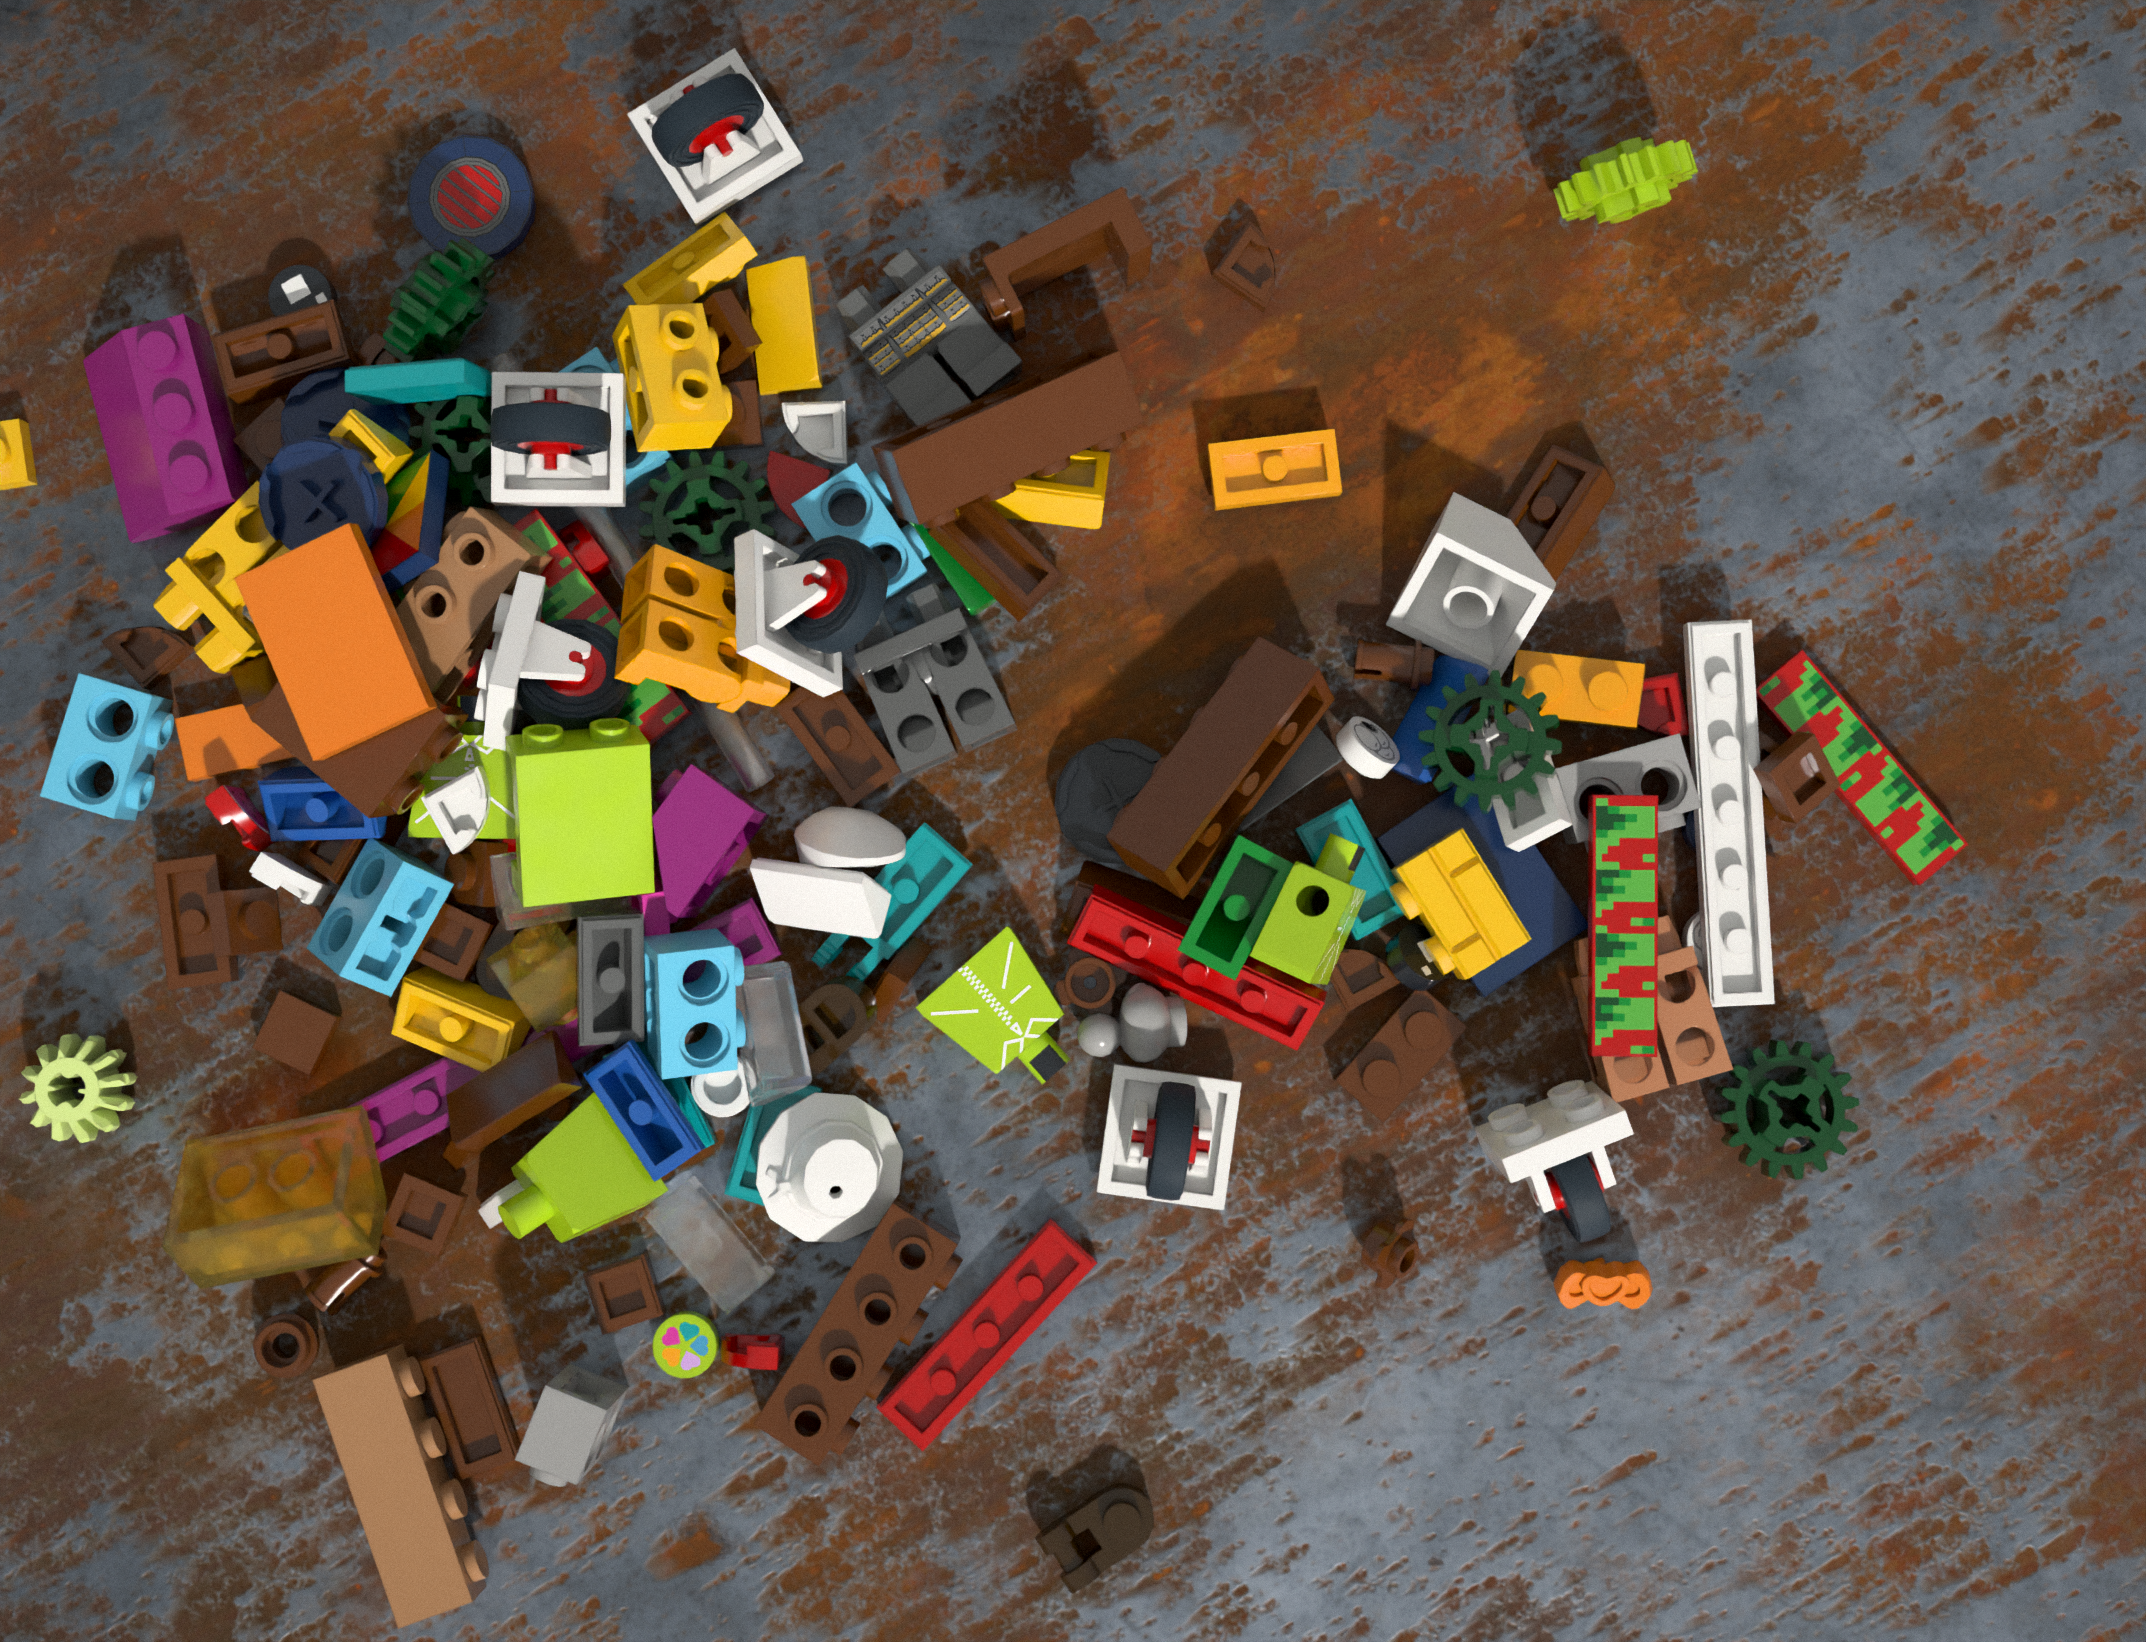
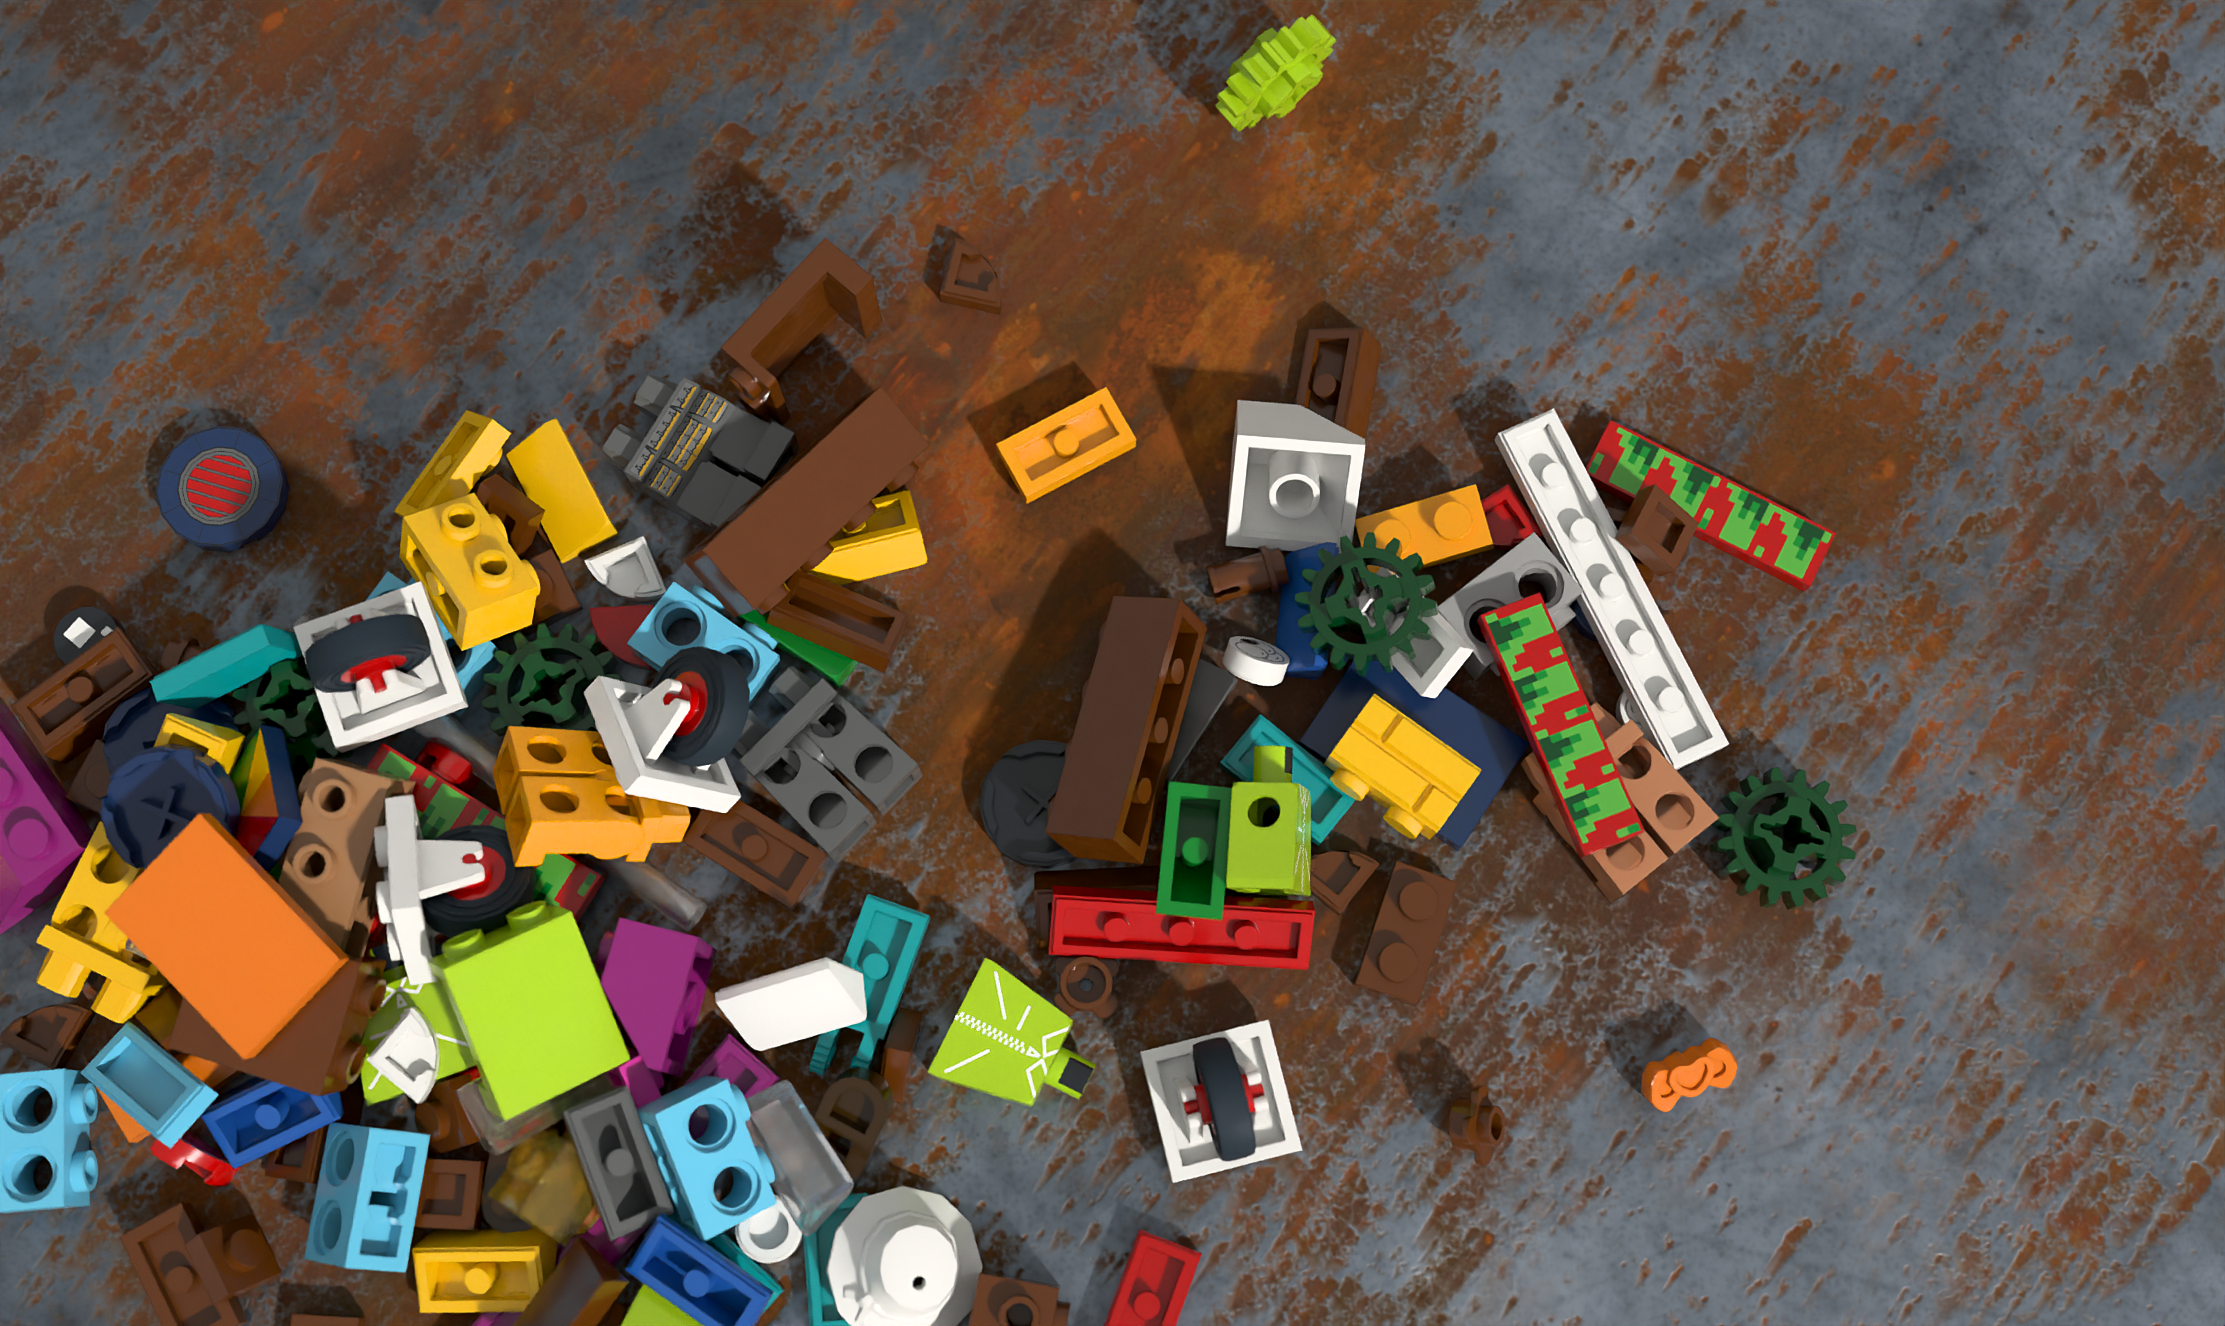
camera: 30 degrees left, 10 degrees down
white tile [249,852,333,906] -> none
dark green gear [383,237,495,363] -> none
white plate [627,48,803,226] -> none
white hat [794,807,906,868] -> none
light grey animal [1077,983,1187,1063] -> none
black tile [1385,924,1448,991] -> none
white plate [1474,1080,1634,1243] -> none
none -> medium azure tile [81,1021,219,1149]

